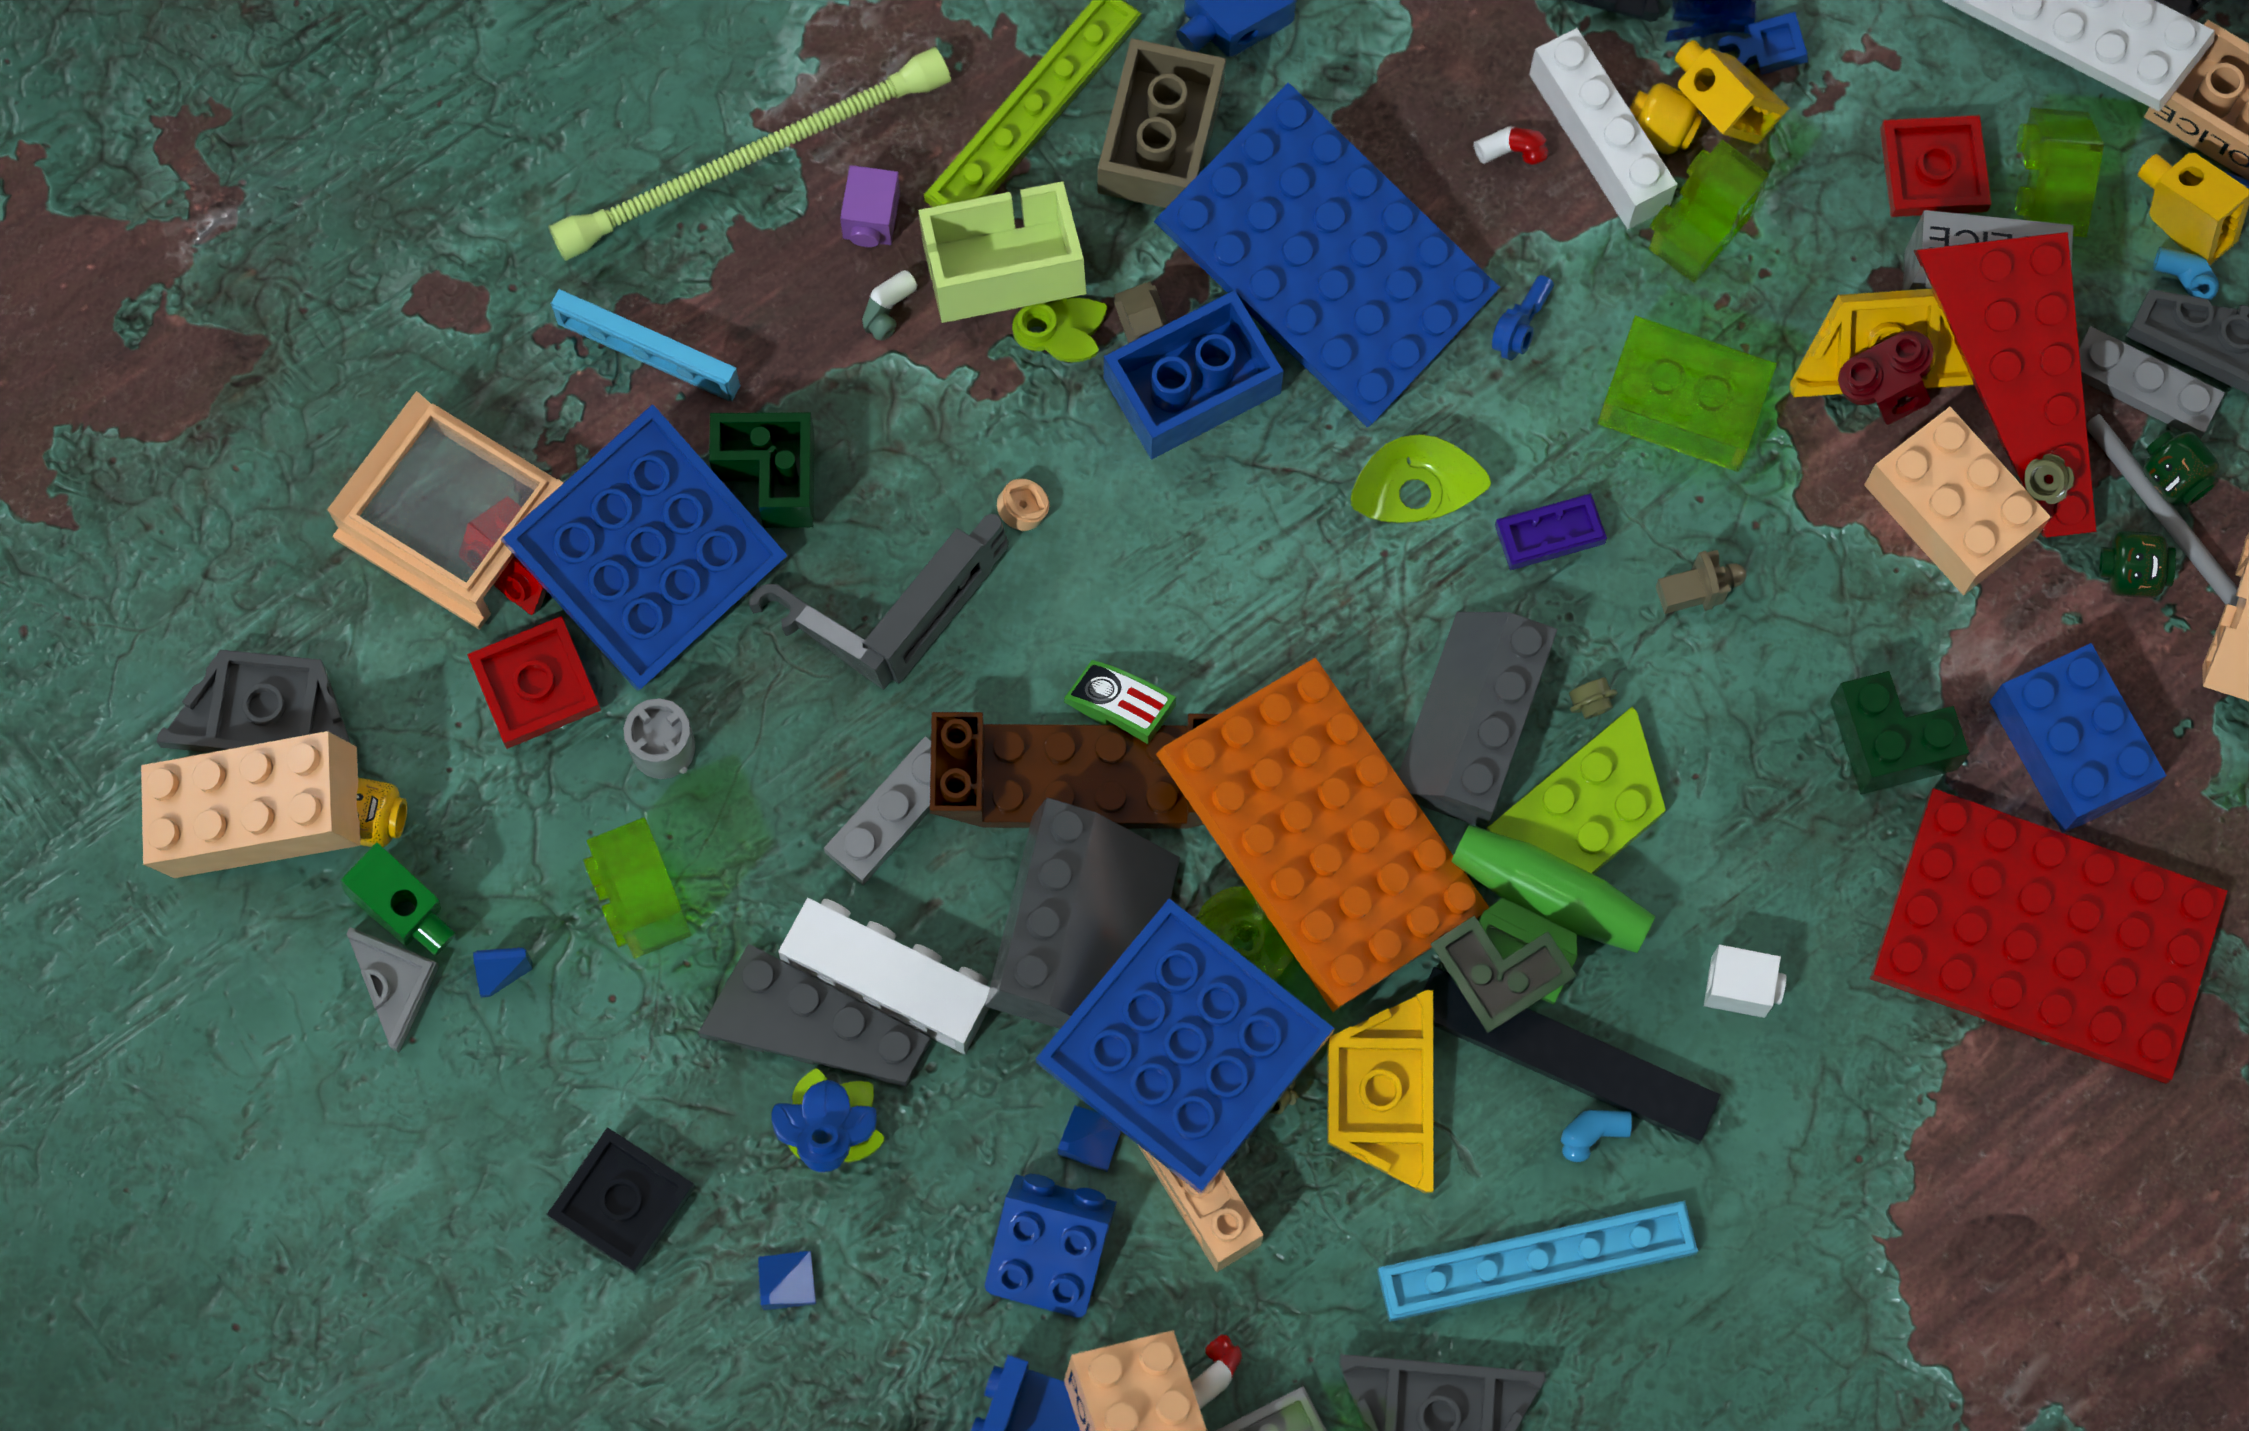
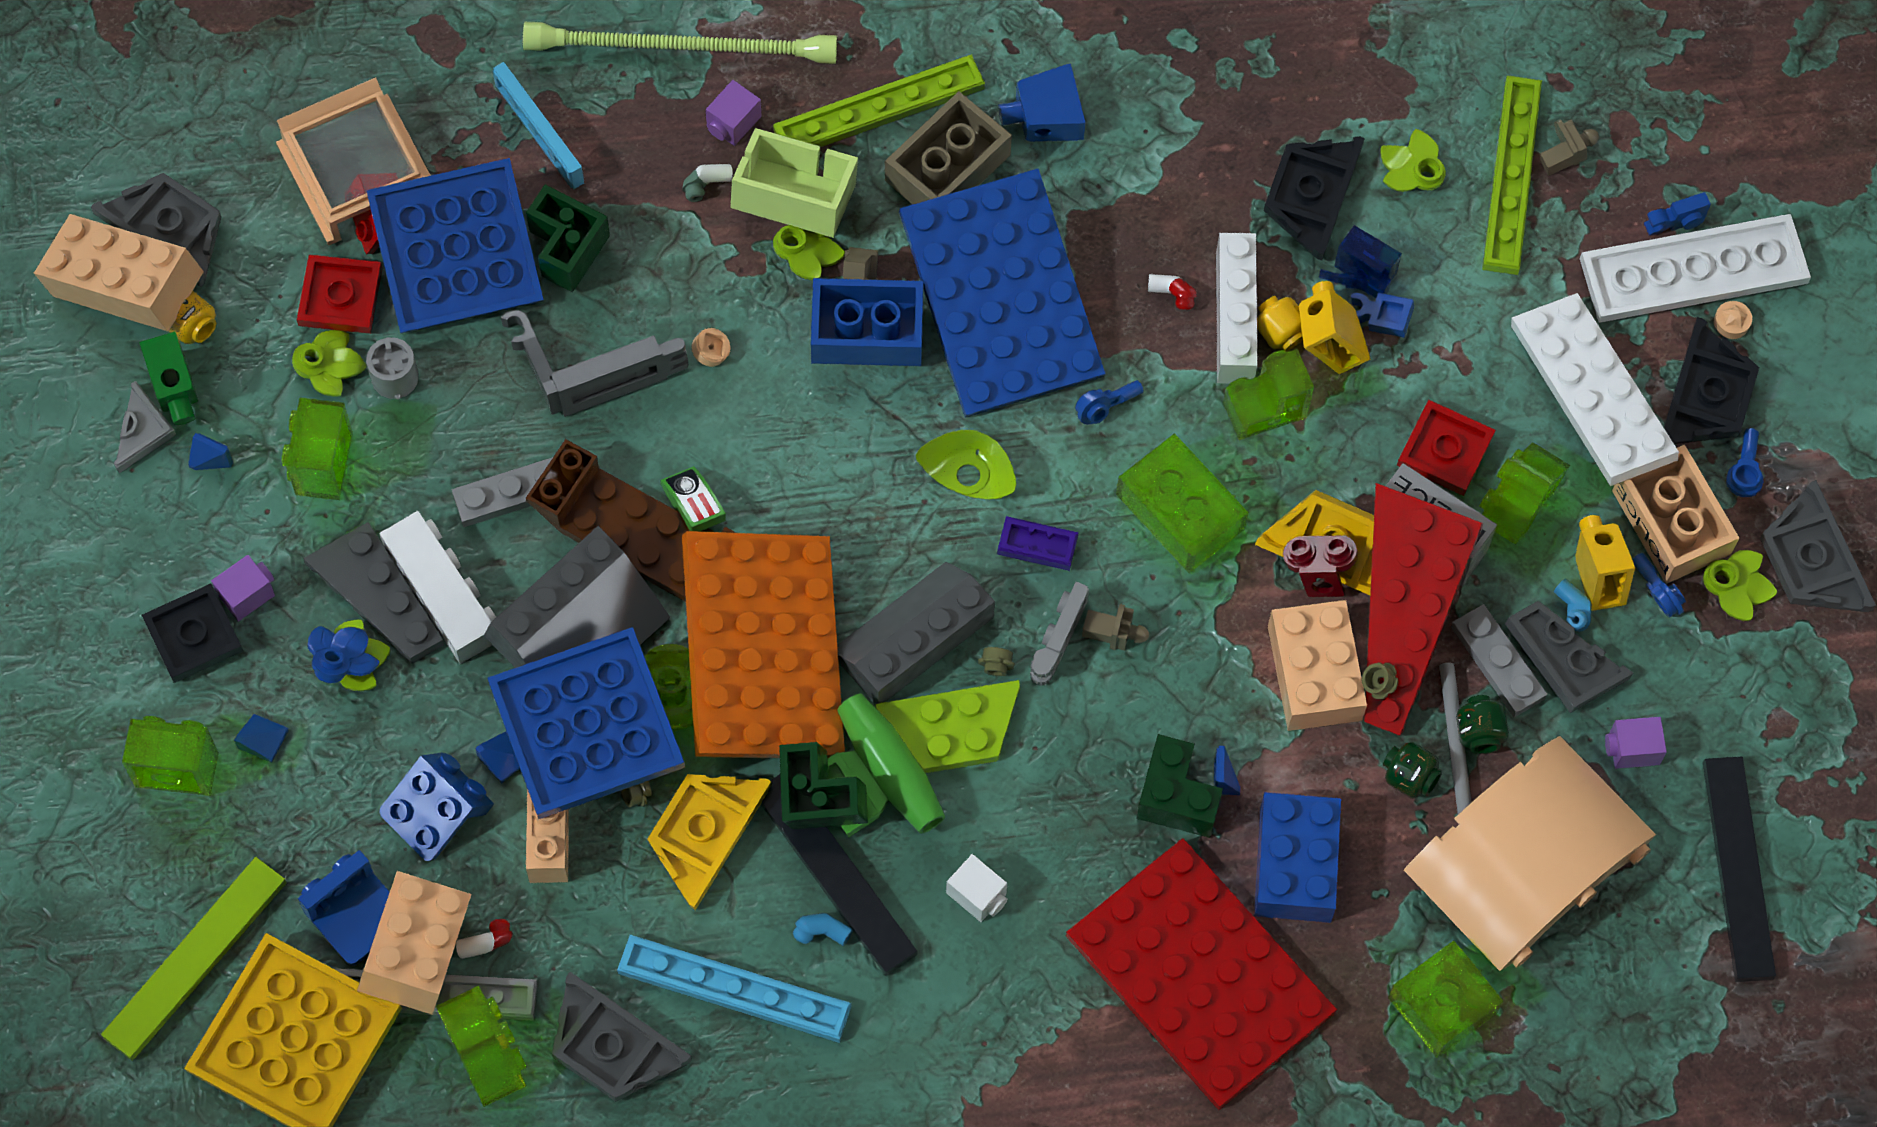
camera: 30 degrees right, 5 degrees down
none -> clear neon green brick [122,716,219,796]
none -> medium lavender brick [211,555,275,622]
none -> lime plate [292,330,366,397]
none -> light grey hinge [1030,582,1089,686]
none -> blue slope [1214,746,1240,795]

